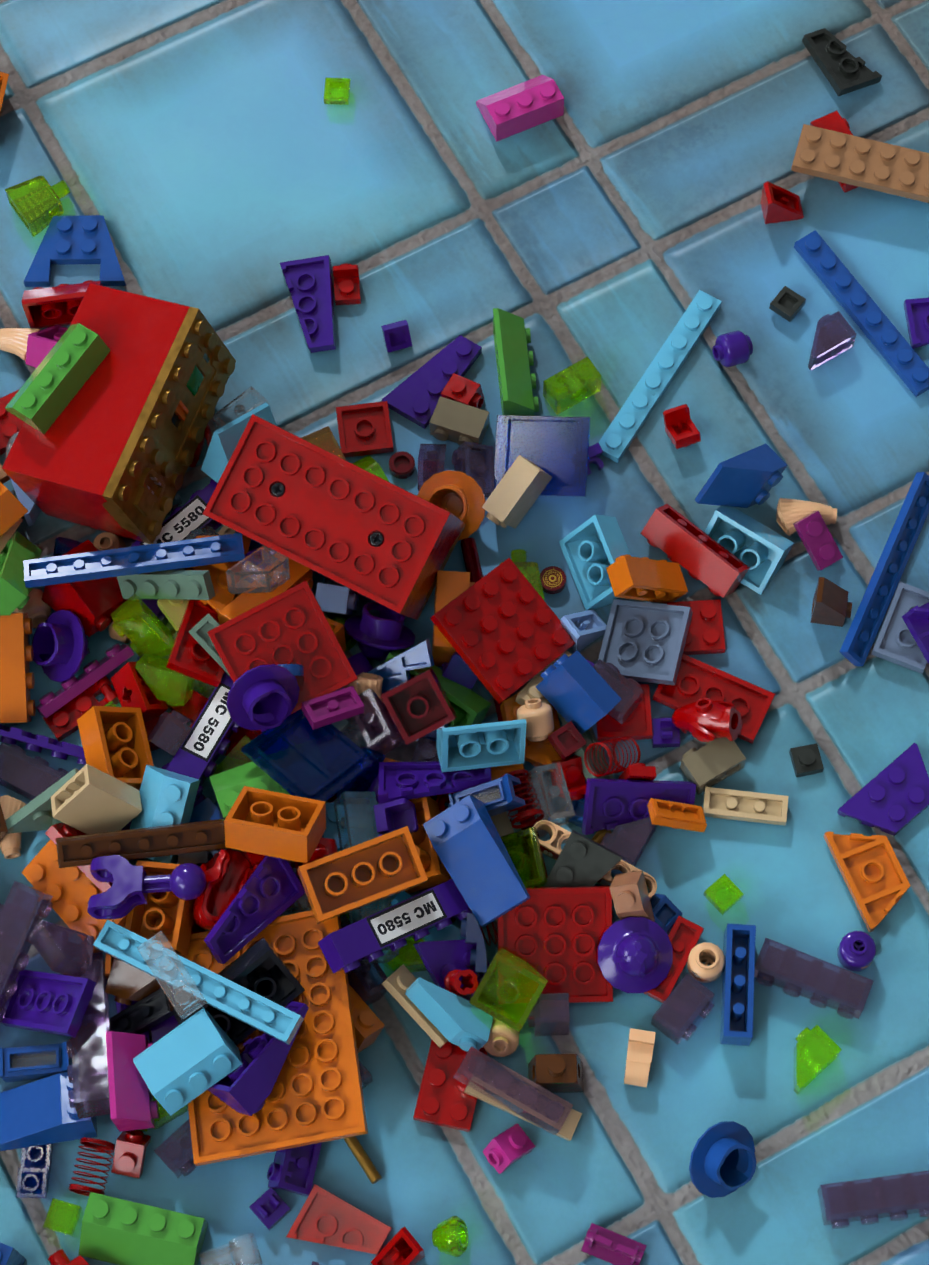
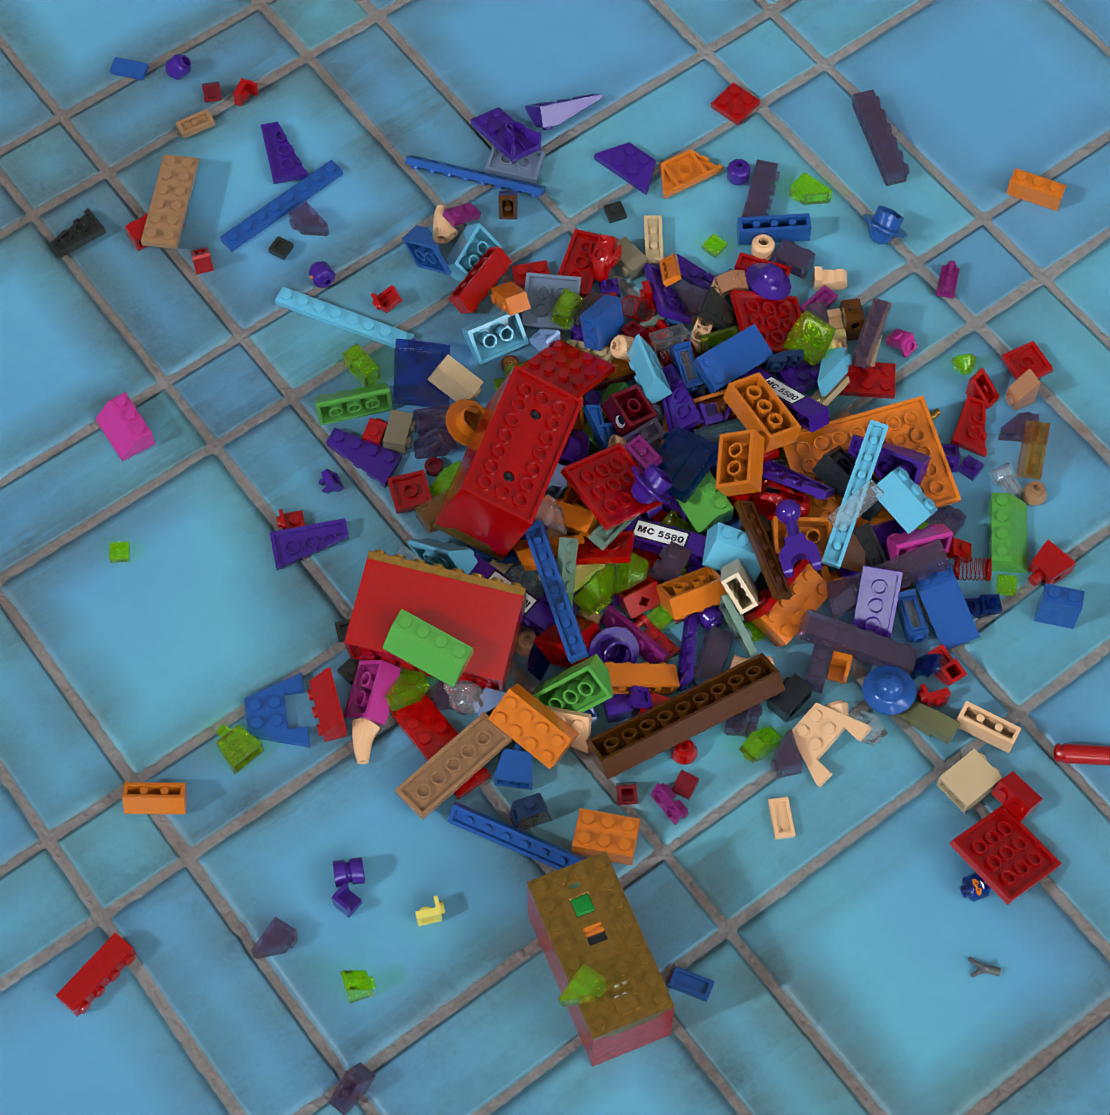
camera: 100 degrees left, 5 degrees down
blue tile [277,664,304,676] -> none
red bush [444,969,478,995] -> none
none -> clear neon green torso [551,288,584,330]
none -> dark purple hinge [676,254,715,292]
none -> magenta plate [800,285,838,321]
none -> light nougat leg [822,308,847,342]

